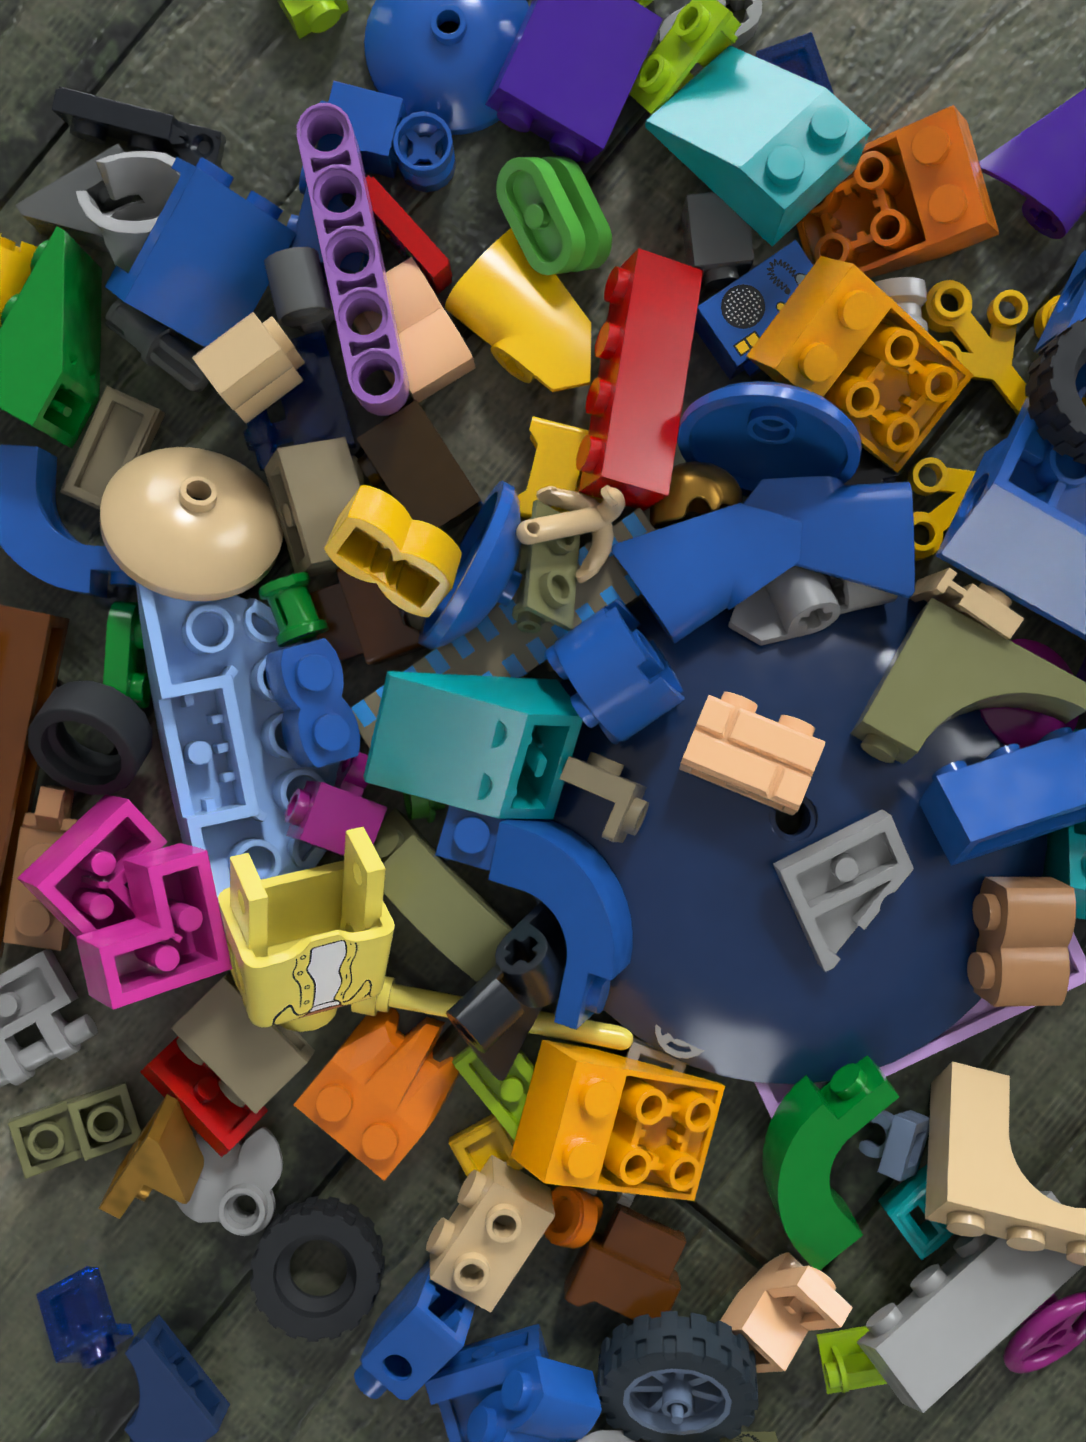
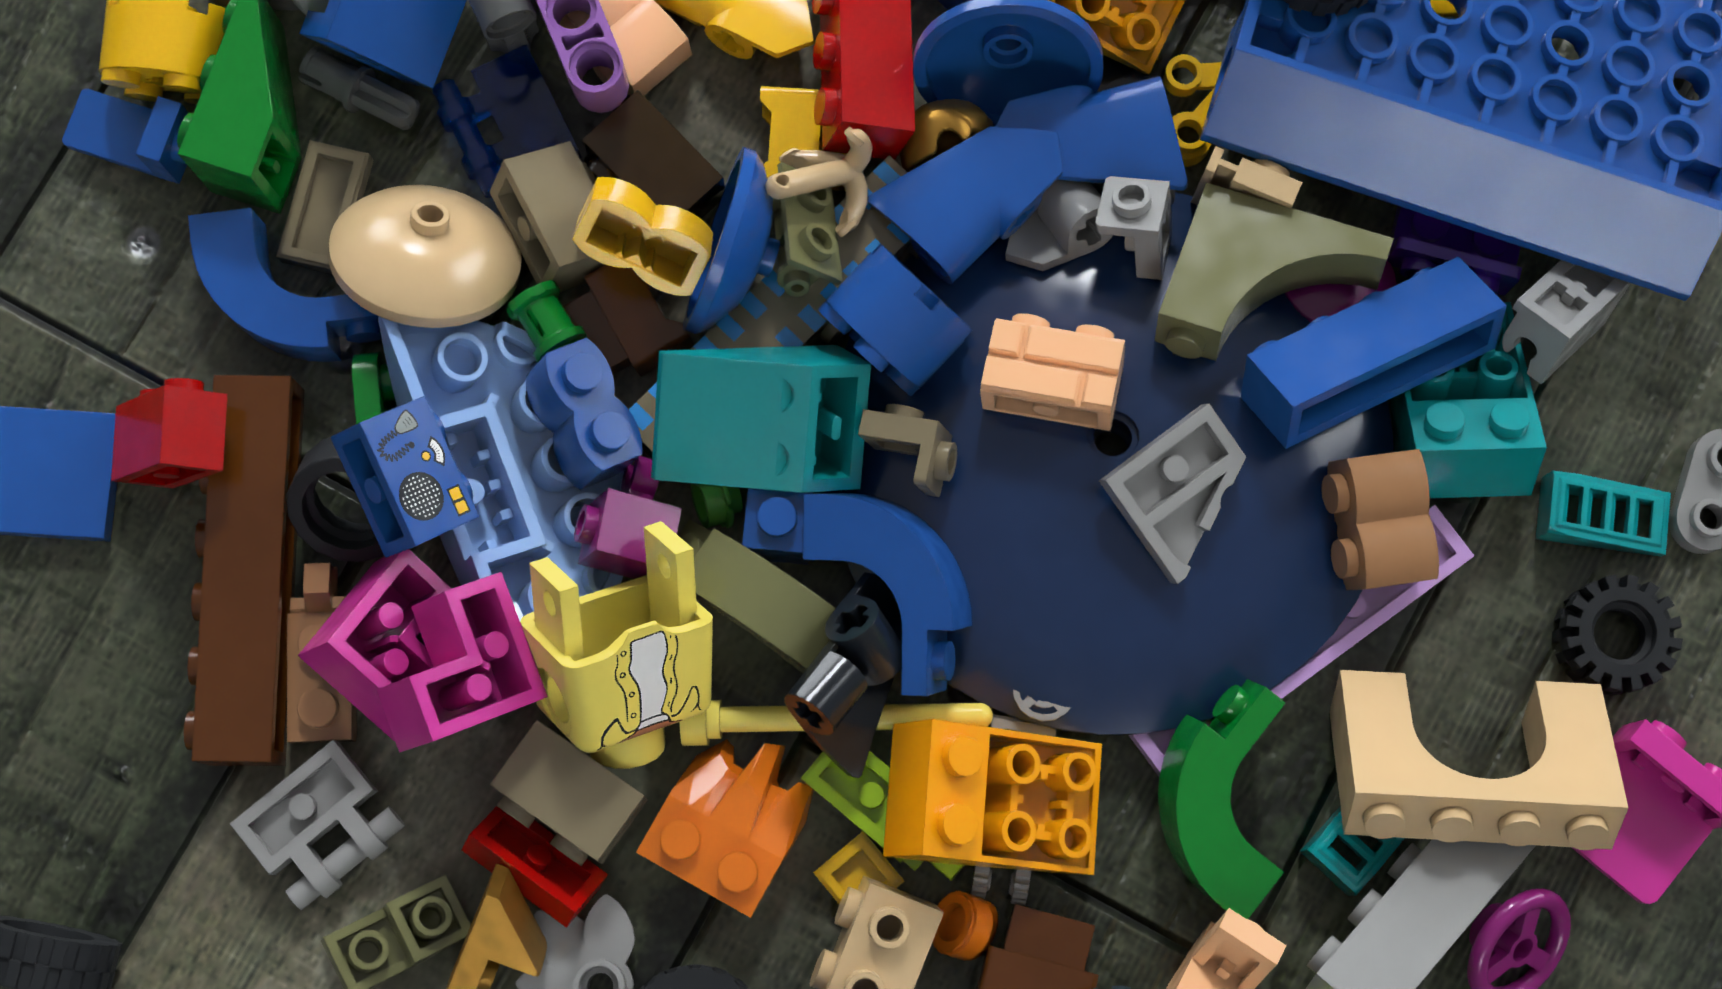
camera: 10 degrees left, 10 degrees down
tan brick [192,312,305,424] -> none
sand blue tile [859,1110,930,1181] -> none
none -> blue brick [330,396,480,558]
none -> light grey bracket [1095,176,1173,280]

